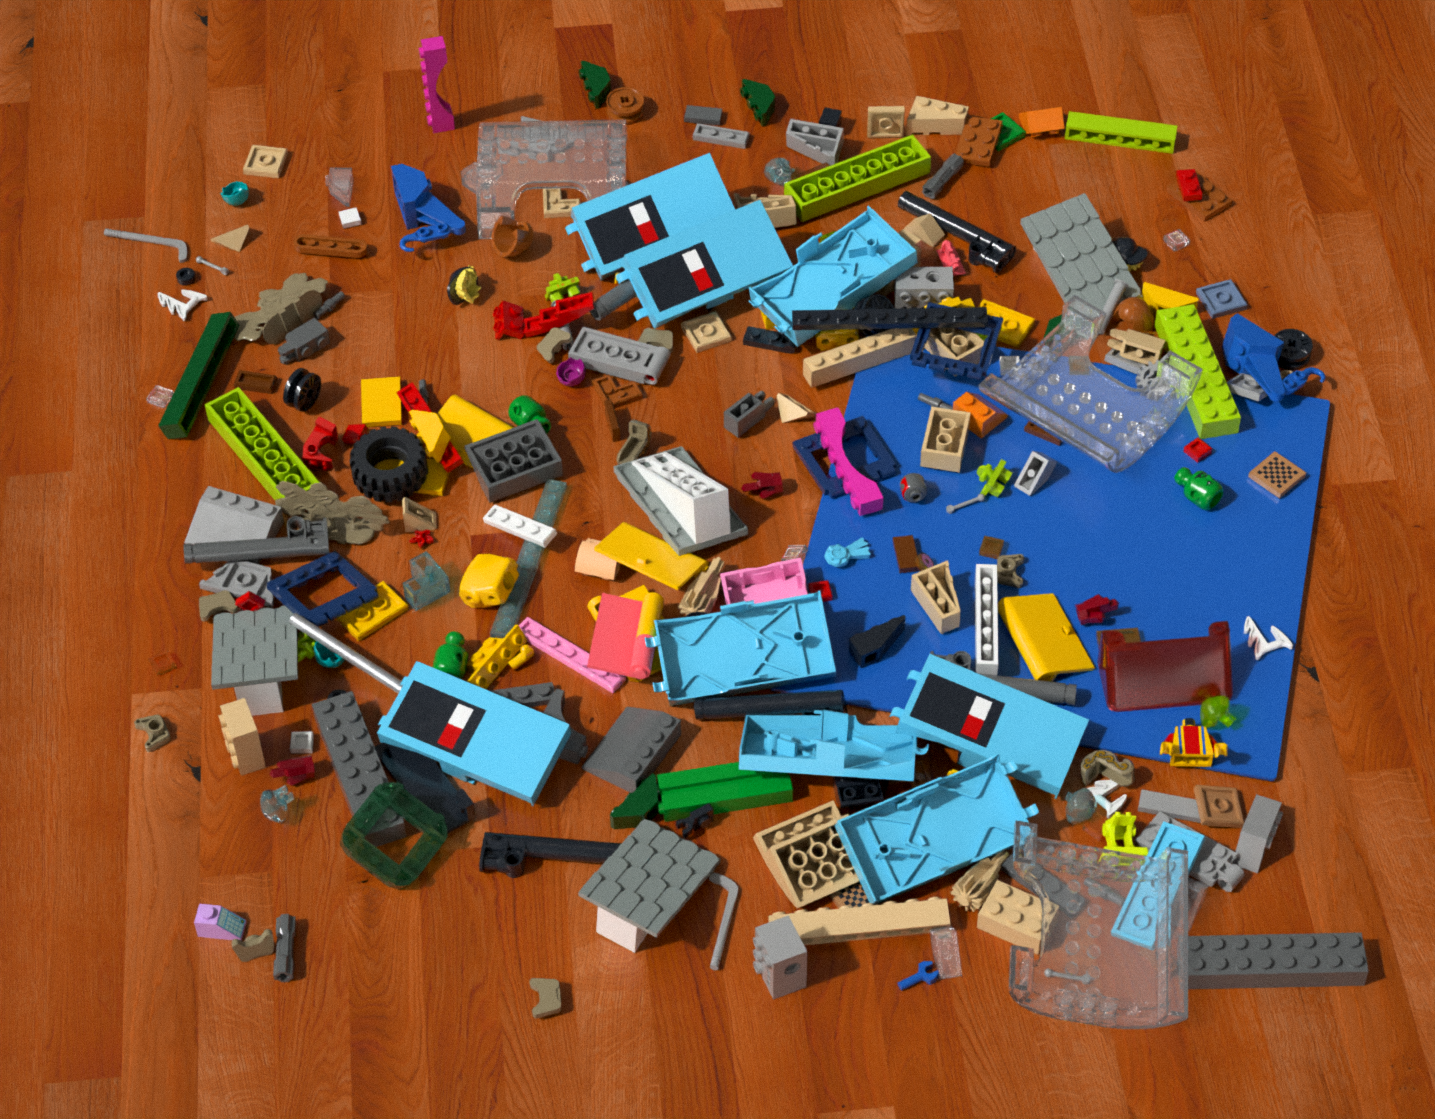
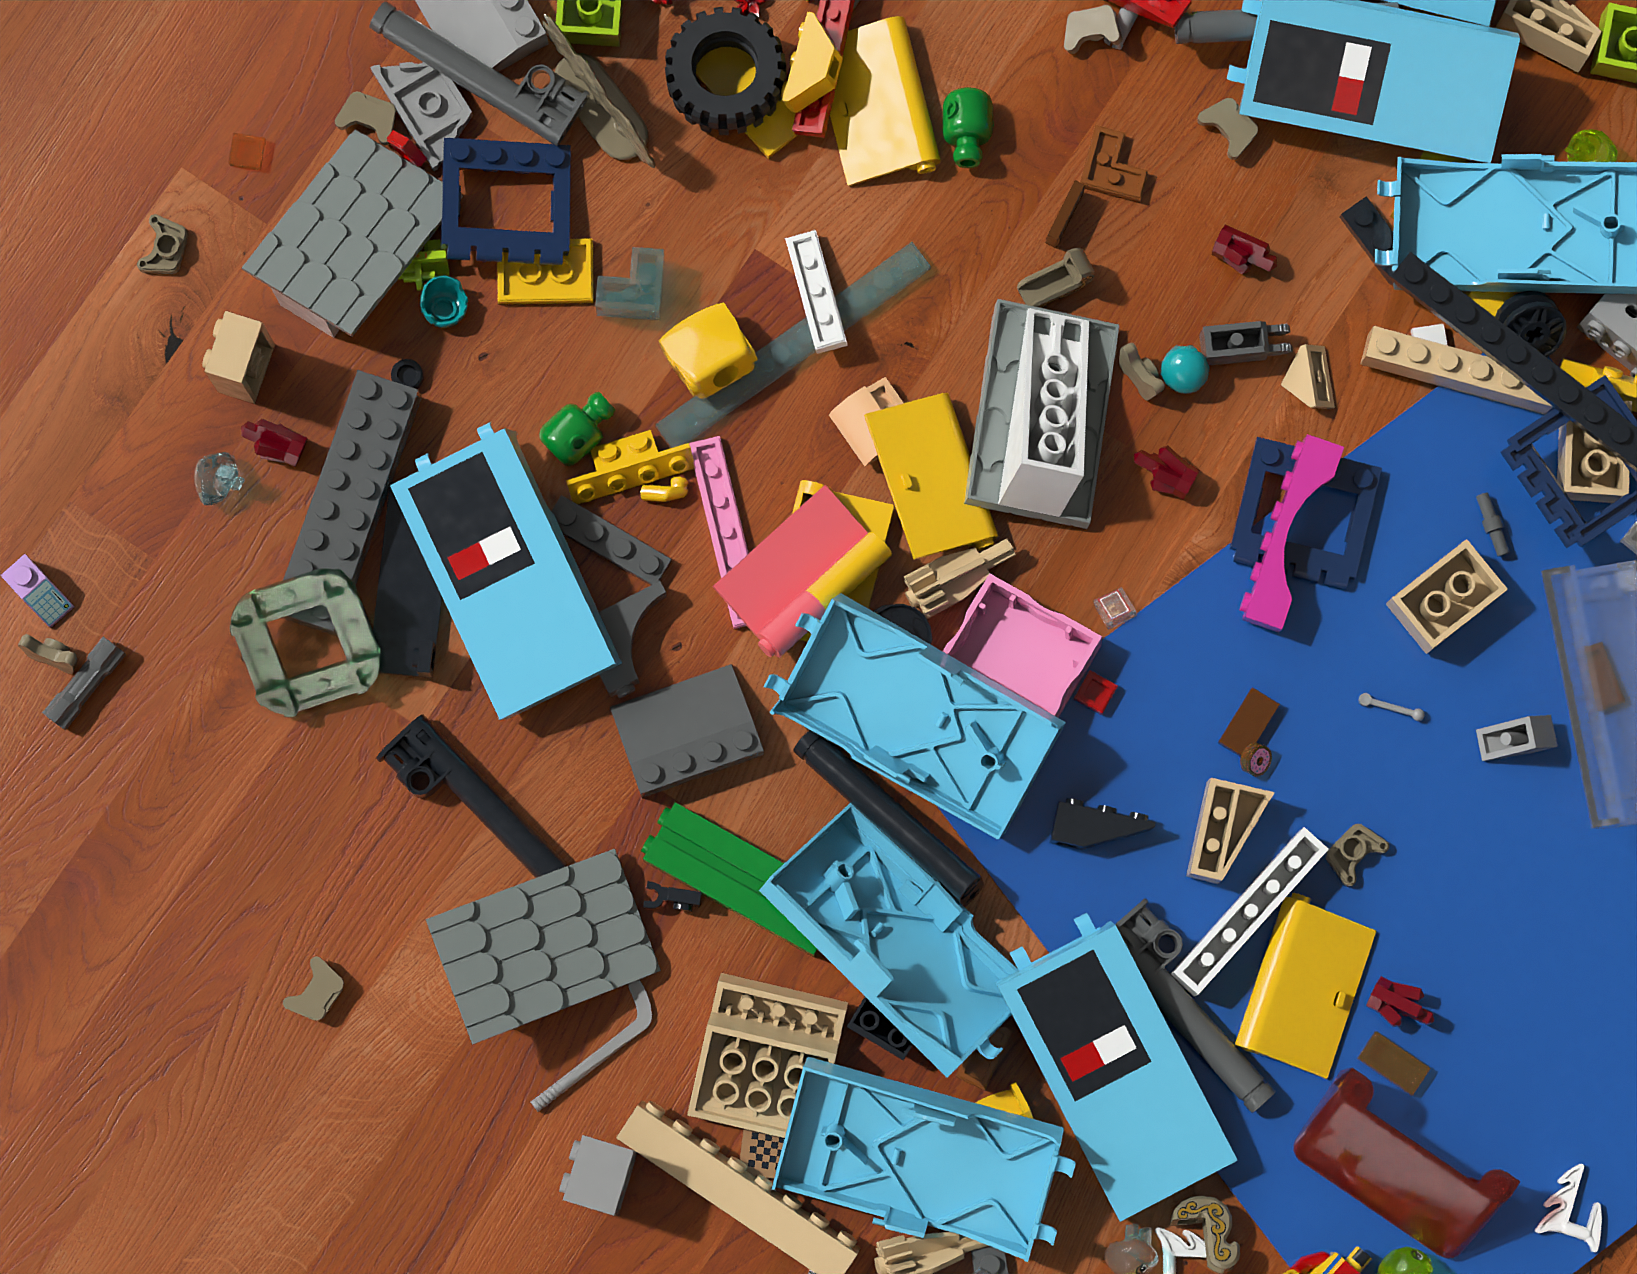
camera: 35 degrees right, 30 degrees up
flat silver piece [289,613,402,694] -> none
white tile [290,731,314,754] -> none
tan slope [402,497,437,532] -> none
red plant [409,530,434,549] -> none
dark grey slope [465,419,563,503] -> none
magenta hair [556,357,586,387] -> none
light grey hinge [568,327,671,385] -> none
dark green slope [610,773,659,829] -> none
tan tile [681,311,732,353] -> none
medium azure piece [824,538,871,567] -> none
dark grey head [900,473,927,503] -> none
orange slope [953,392,1008,439] -> none
lime hips [977,459,1012,498] -> none
clear orange tile [979,536,1004,559] -> none
none -> dark tan piece [1119,343,1165,401]
none -> teal hair [1161,345,1210,393]
none -> dark red rock [1212,224,1277,275]

